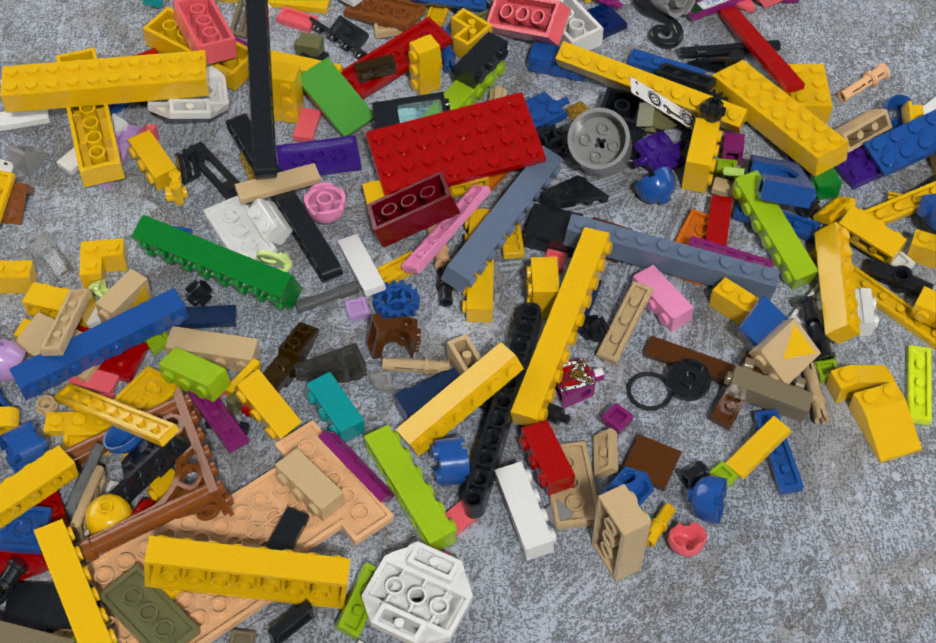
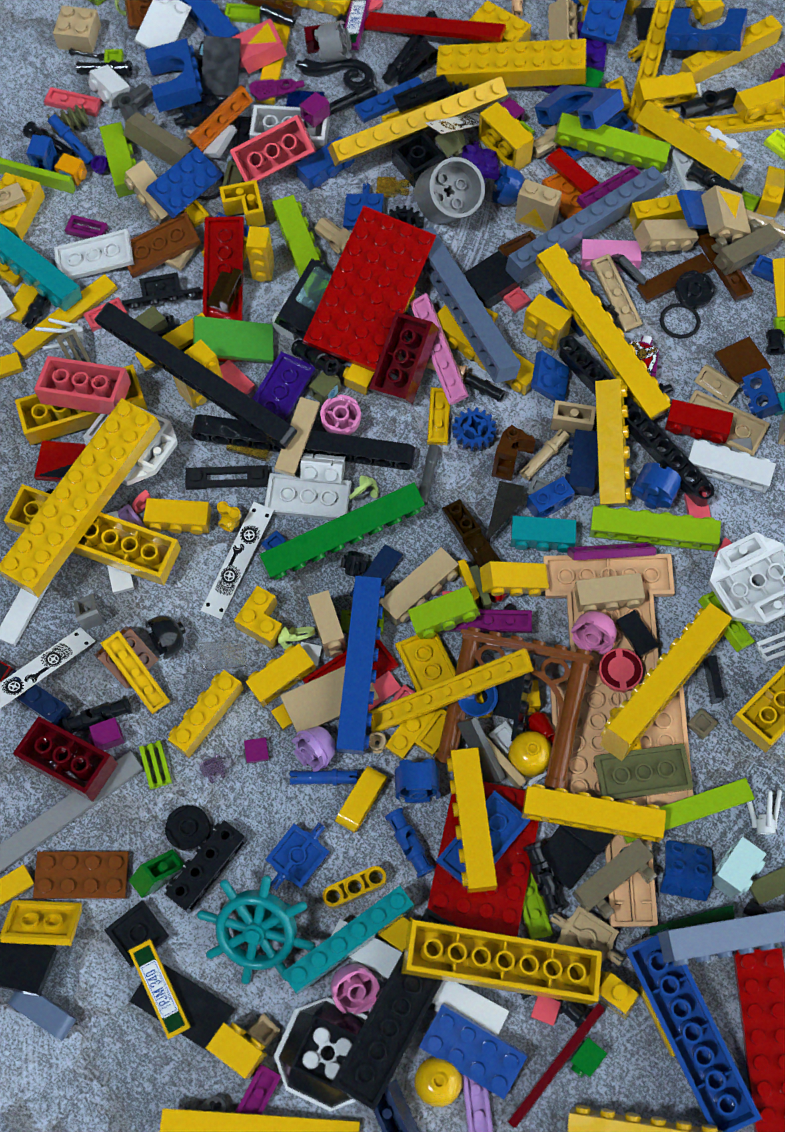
camera: 50 degrees left, 15 degrees up
tan tile [39,289,92,356] -> none
black tile [175,145,201,185] -> none
white tile [338,234,386,297] -> none
lavender tile [344,297,371,322] -> none
black brick [455,31,508,89] -> none
black wing [540,175,609,209] -> none
magenta tile [601,403,634,435] -> none
black gear [700,97,726,123] -> none
lime tile [720,166,745,179] -> none
none -> black cylinder [145,615,186,660]
none -> white sticker [200,502,274,619]
none -> black piece [291,340,340,376]
none -> magenta brick [300,92,330,128]
none -> olive brick [309,372,341,404]
none -> black pin [330,80,378,115]
none -> tan brick [515,179,562,233]
none -> blue brick [526,476,575,518]
none -> blue plate [531,350,570,403]
none -> bright pink cylinder [571,611,617,654]
none -> coral tile [598,648,643,692]
none -> black tile [611,254,646,285]
none -> tan brick [634,219,699,252]

